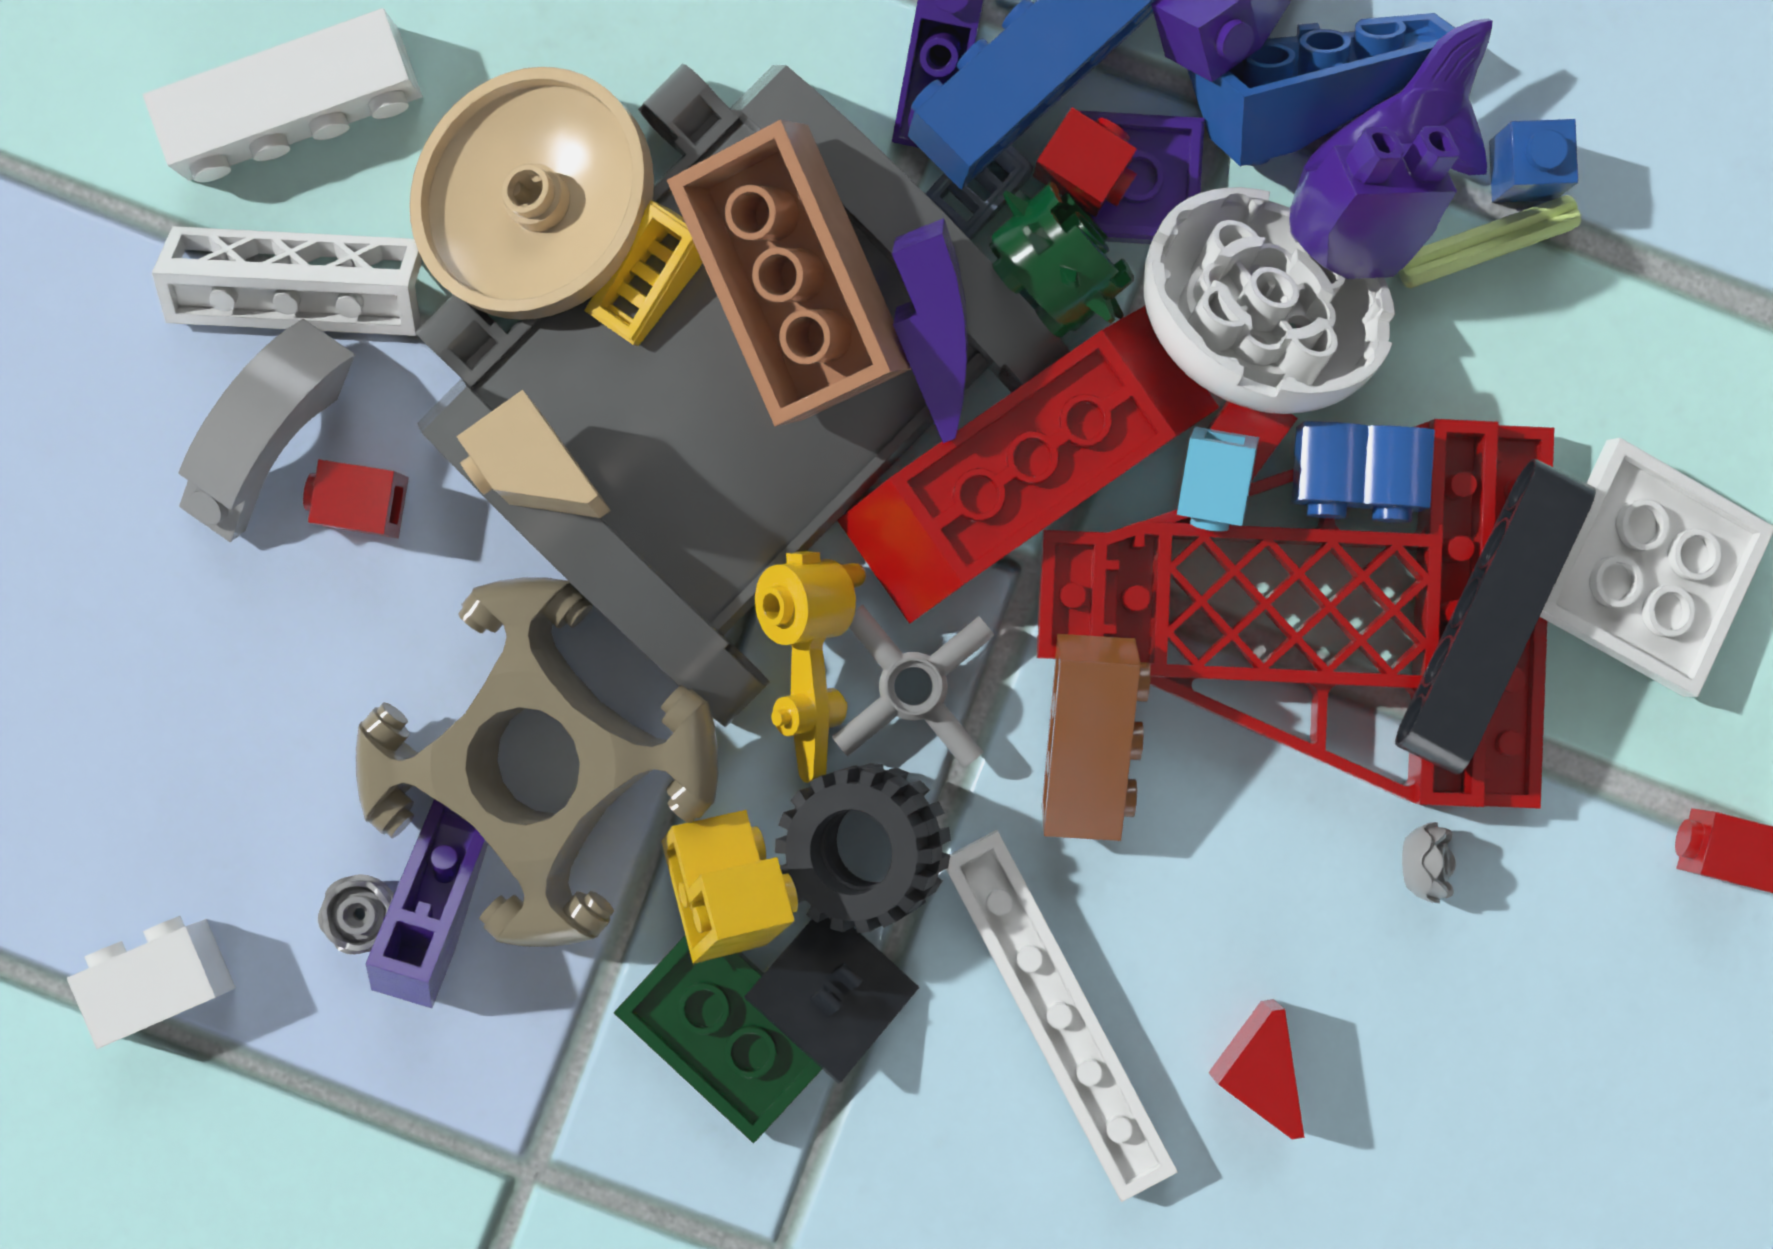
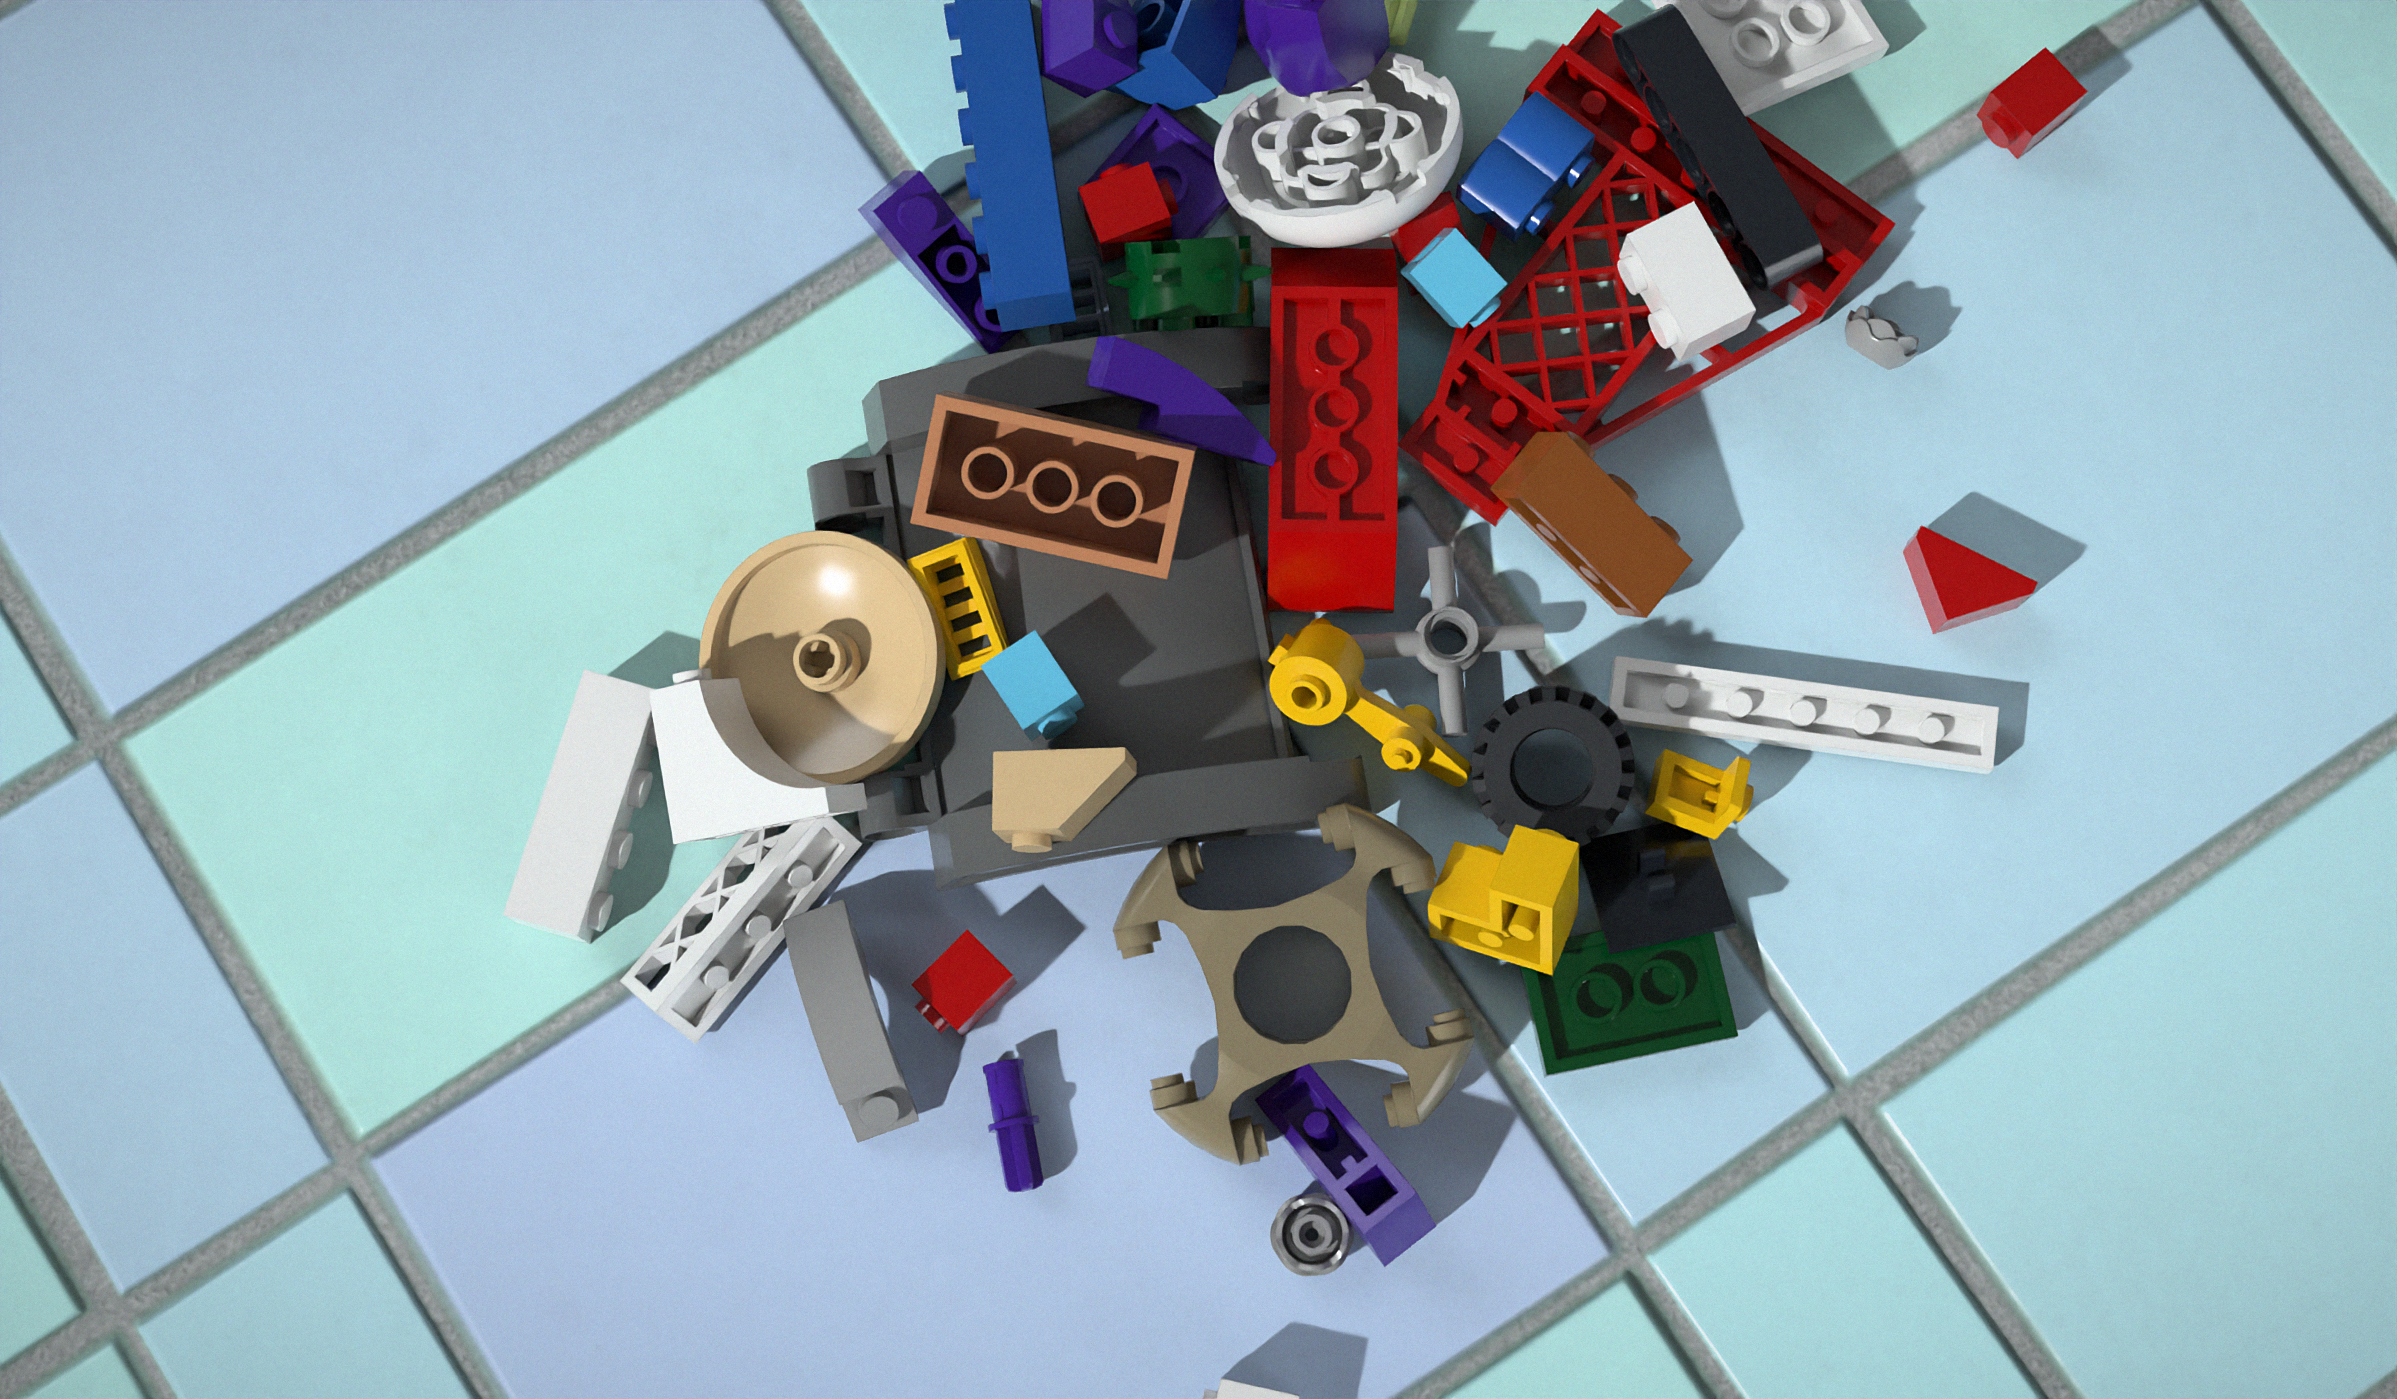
camera: 55 degrees left, 10 degrees down
none -> white arch [648,668,868,844]
none -> medium azure brick [980,630,1085,742]
none -> dark purple axle [982,1059,1044,1193]
none -> white brick [1617,201,1756,363]
none -> yellow bracket [1644,749,1754,840]

